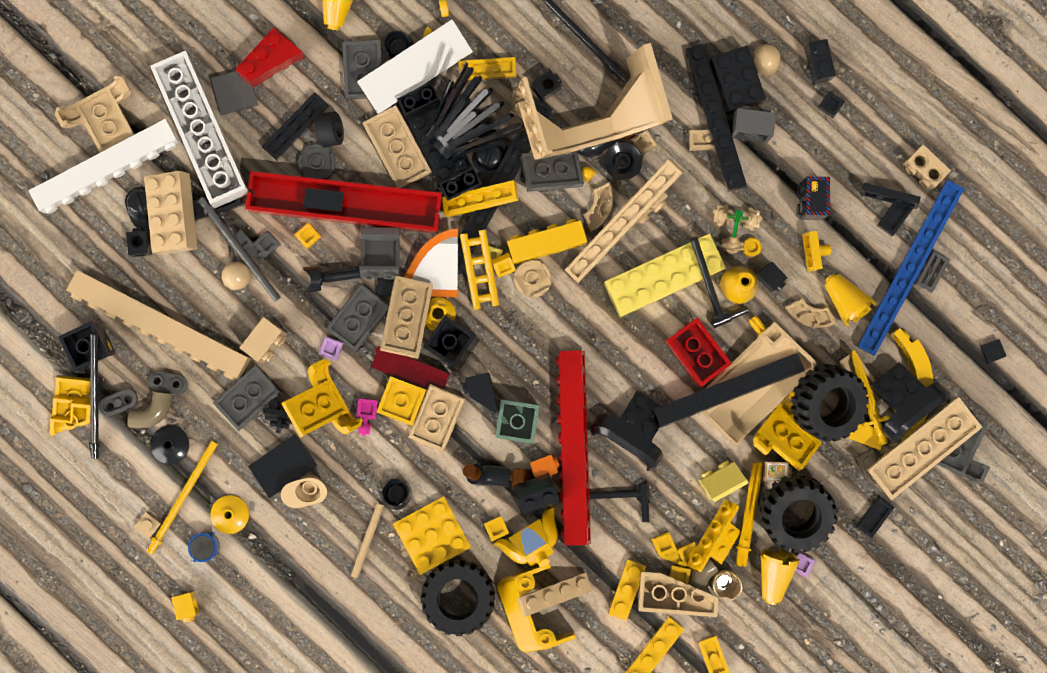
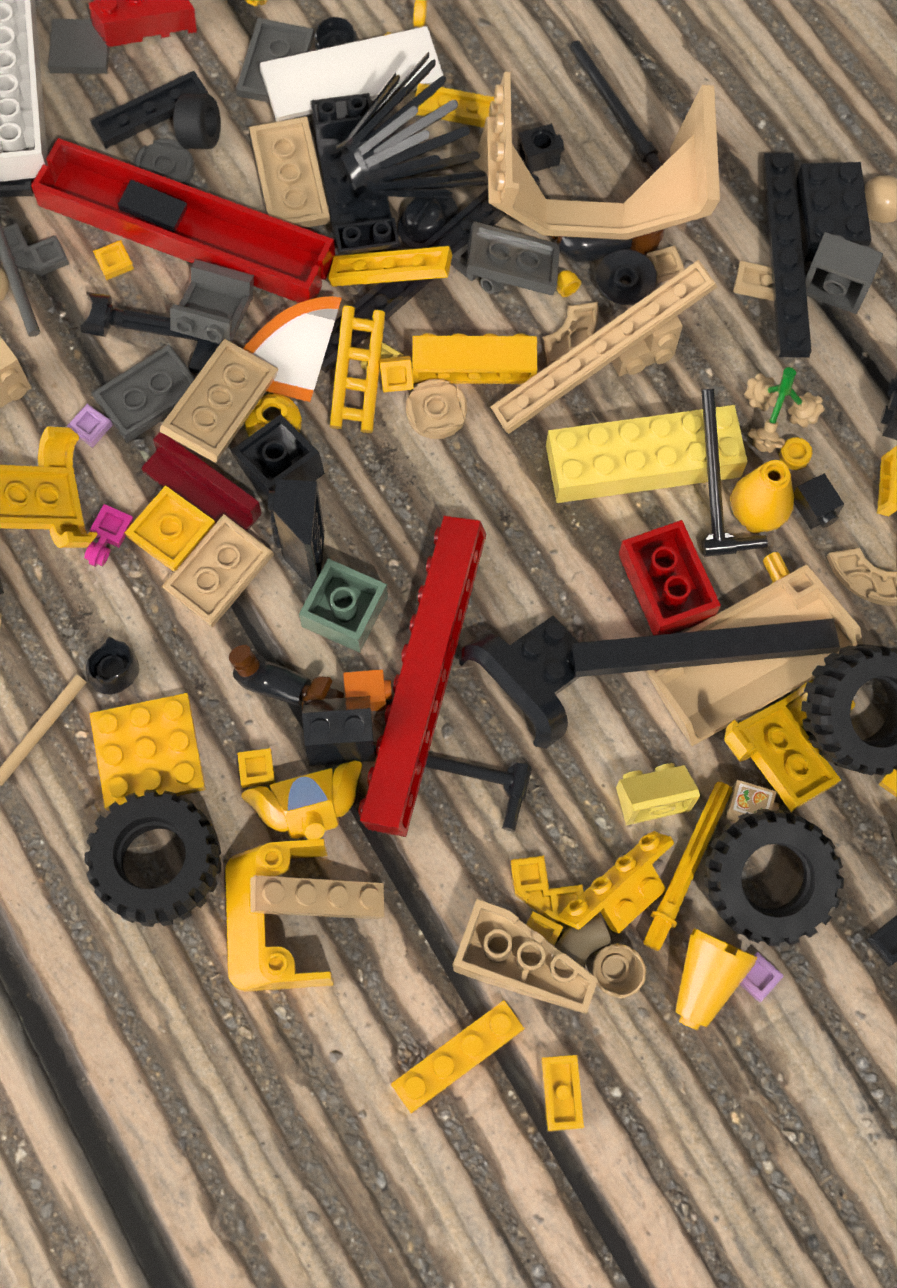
camera: 20 degrees right, 15 degrees down
yellow plate [608,559,646,621] -> none

